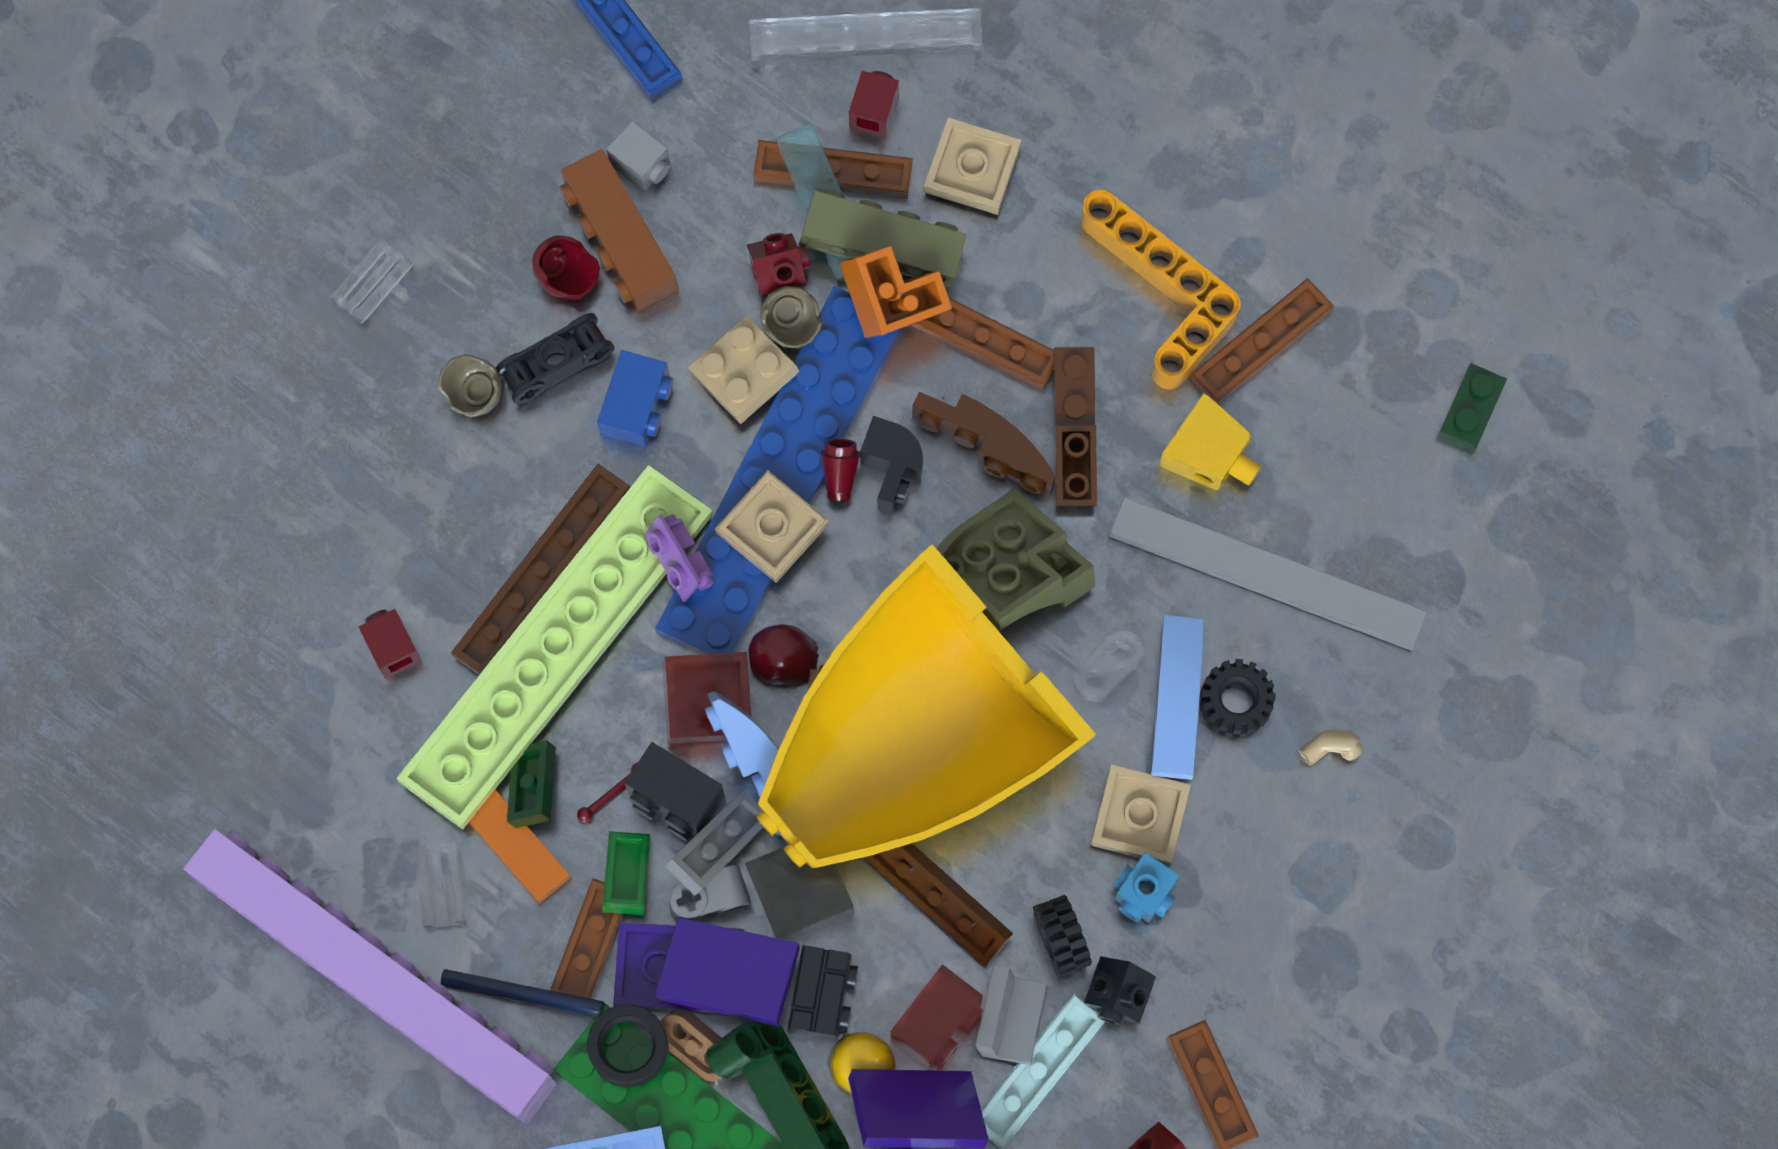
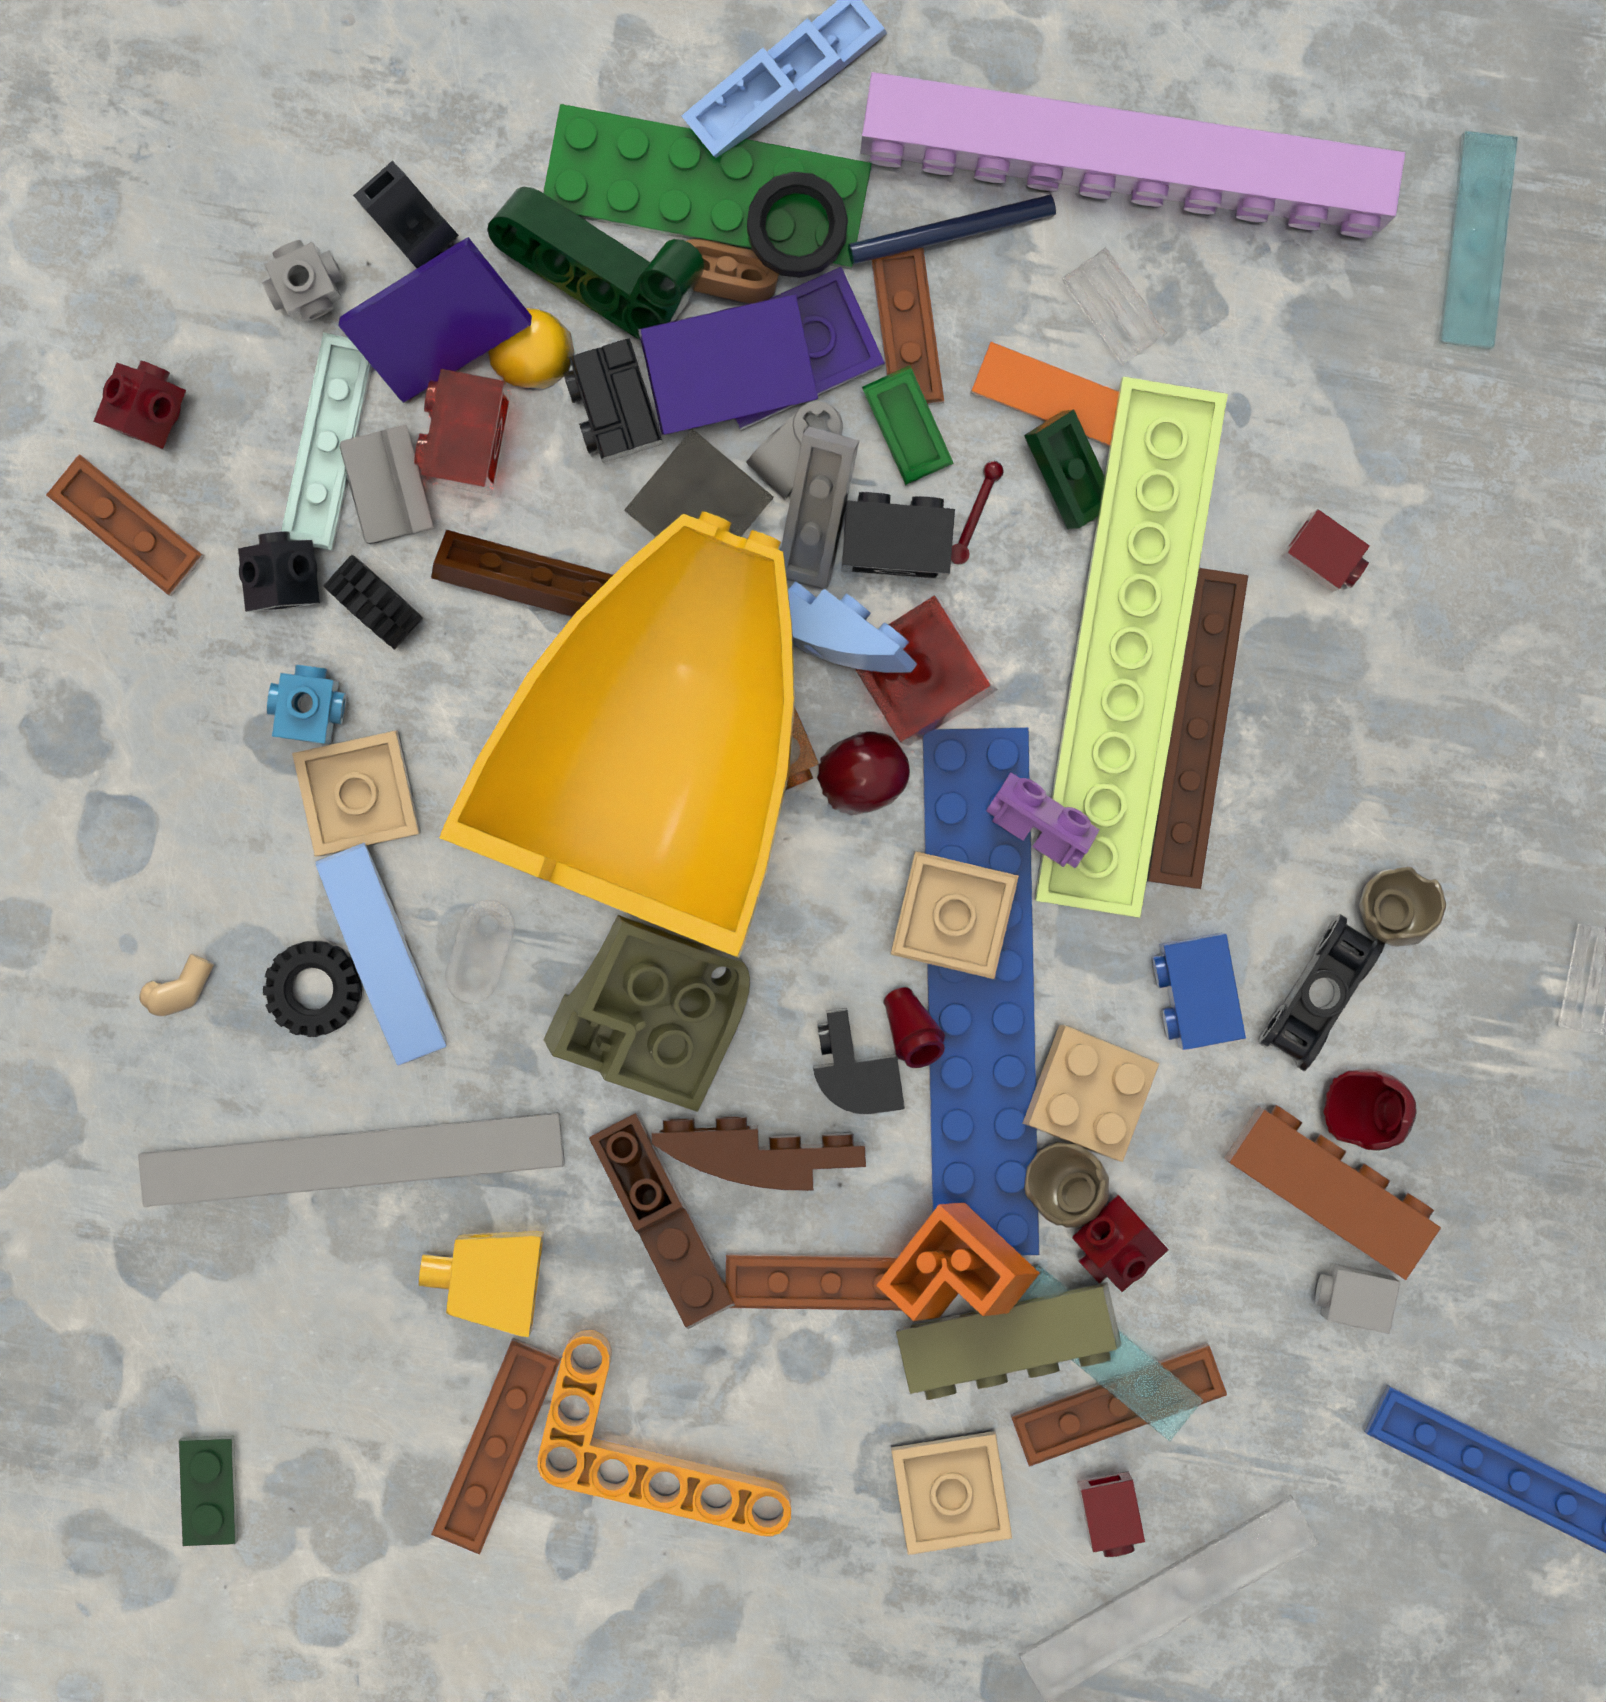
camera: 150 degrees right, 15 degrees up
none -> clear light blue tile [1439,131,1518,349]

